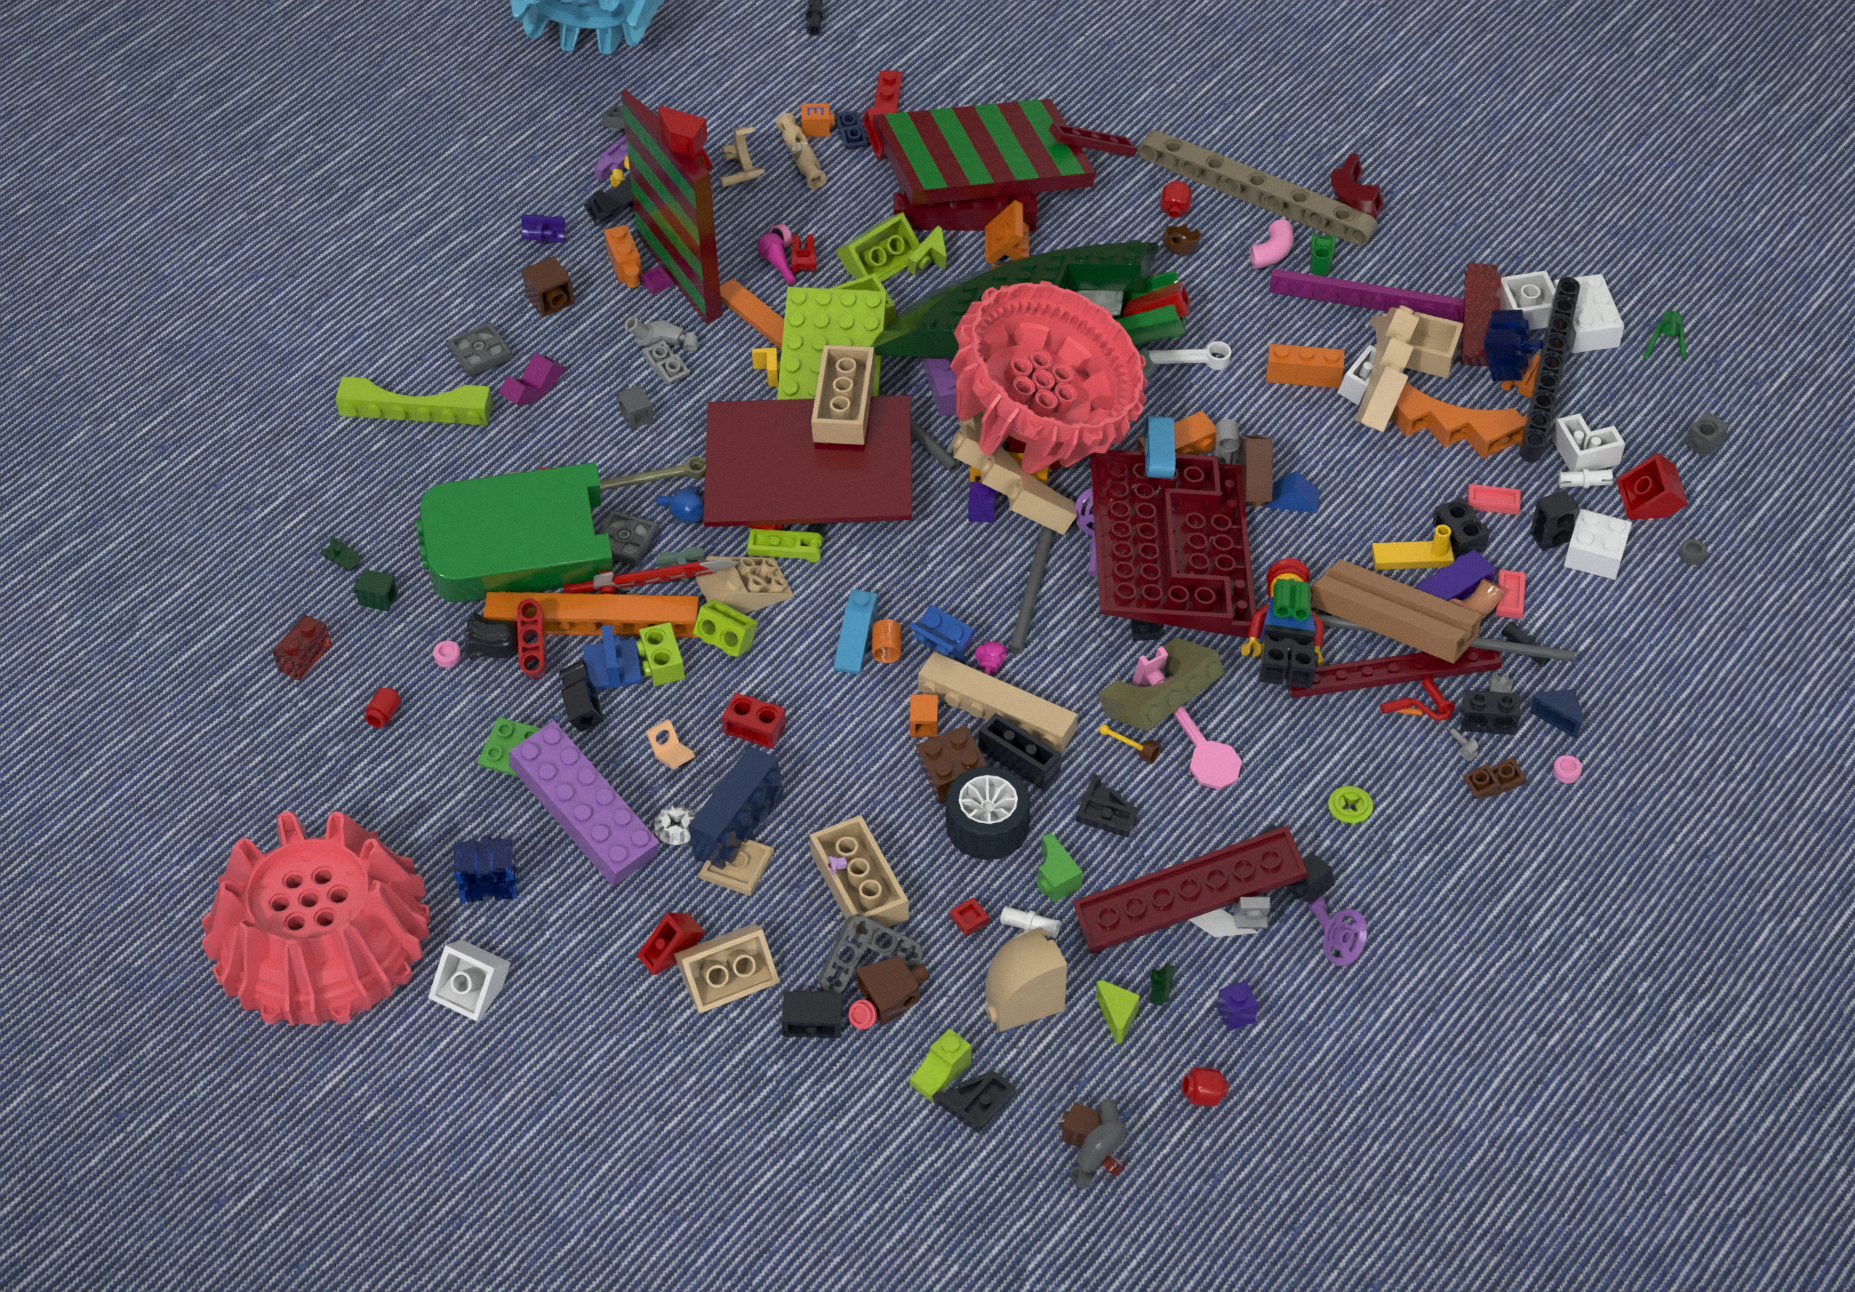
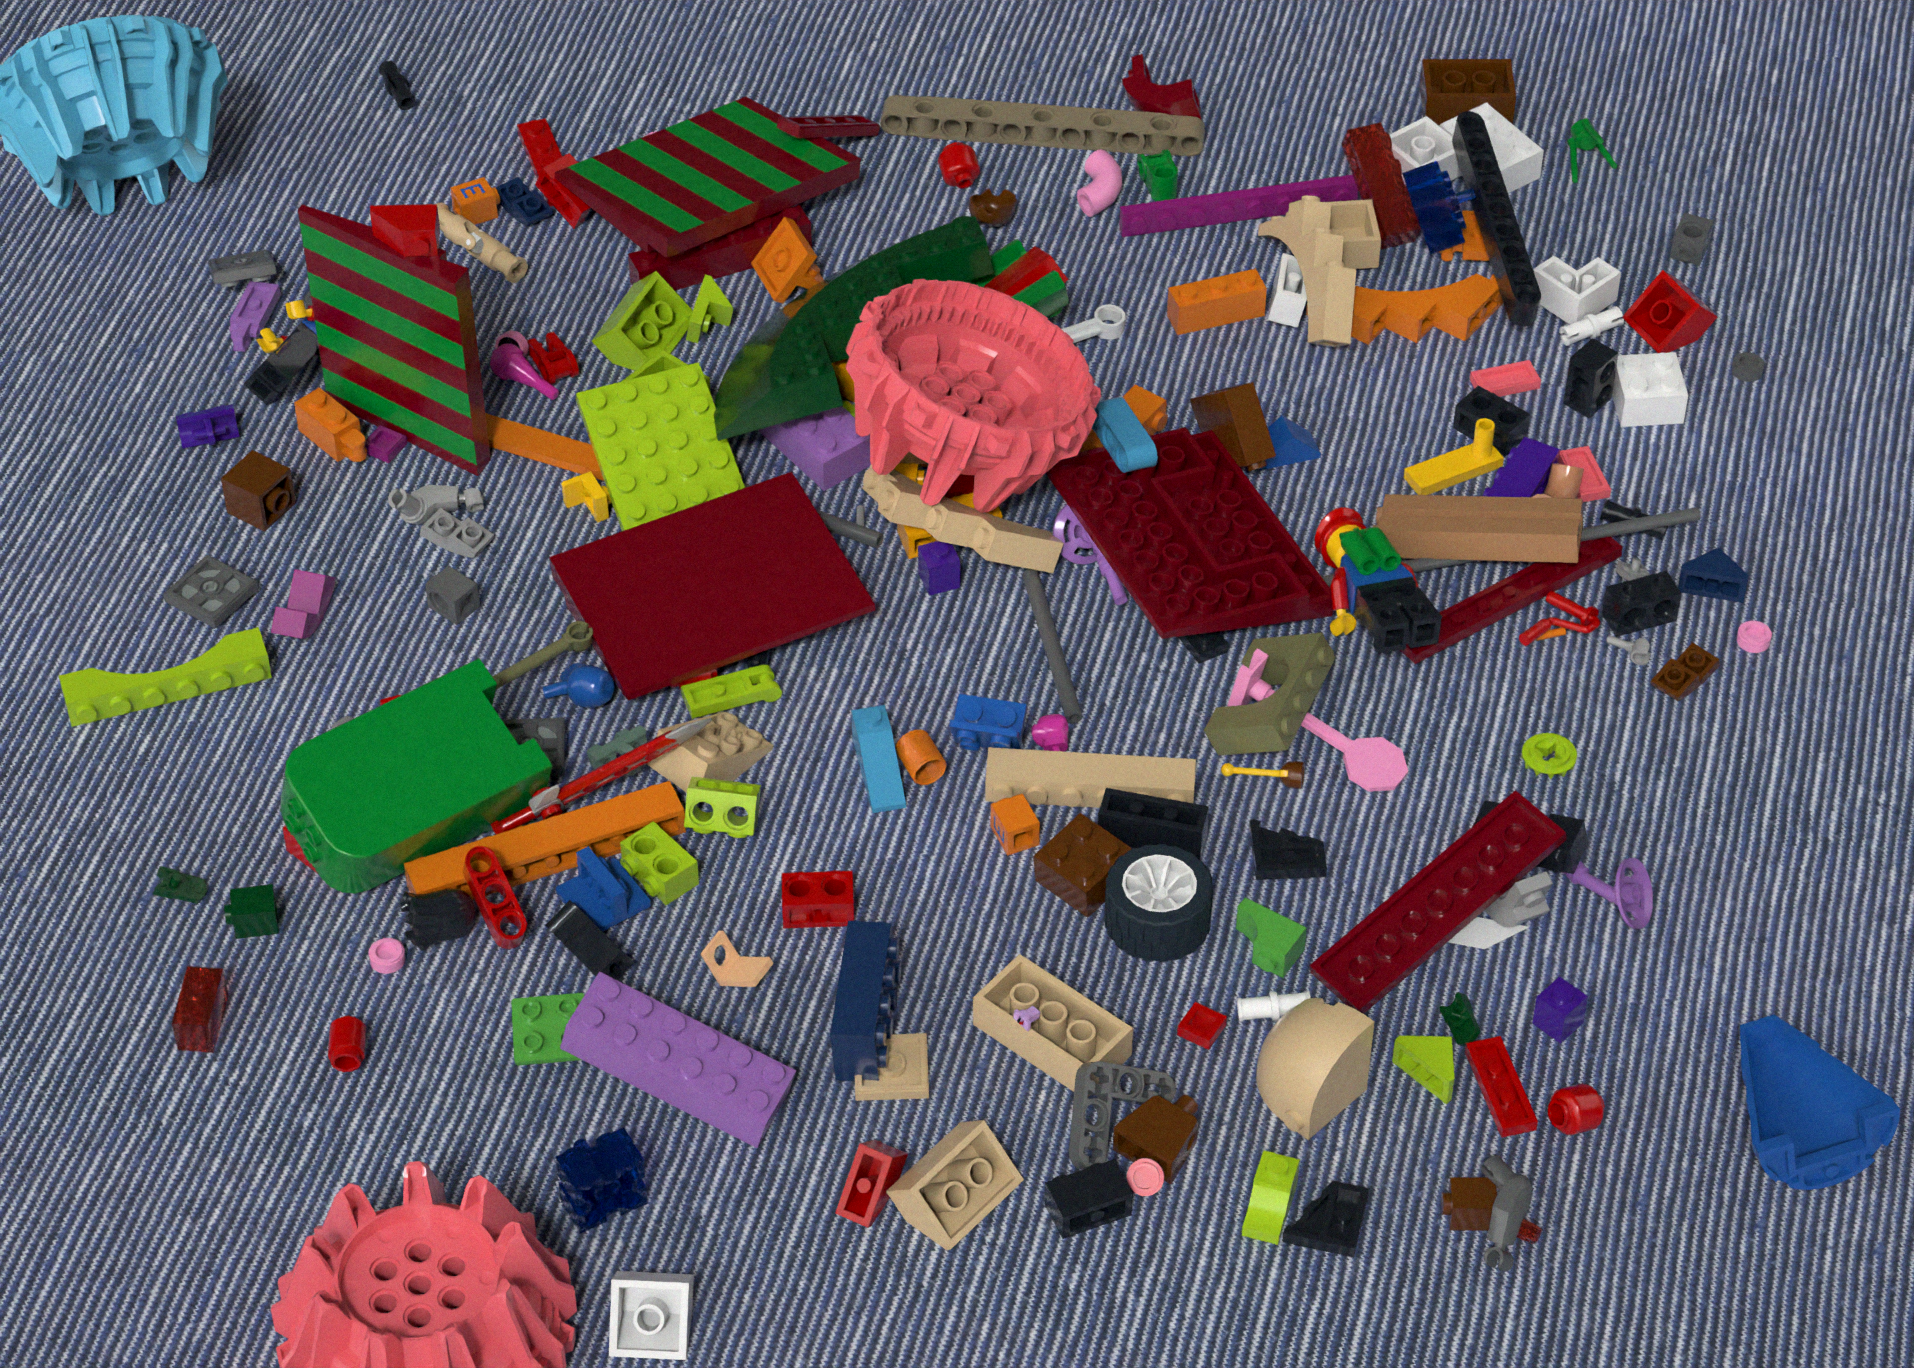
camera: 25 degrees left, 5 degrees down
white gear [654,805,695,845] -> none
tan brick [811,345,876,445] -> none
light grey piece [1214,419,1239,465] -> none
none -> reddish brown brick [1420,59,1516,125]
none -> red plate [1465,1036,1538,1138]
none -> blue cone [1740,1014,1900,1190]

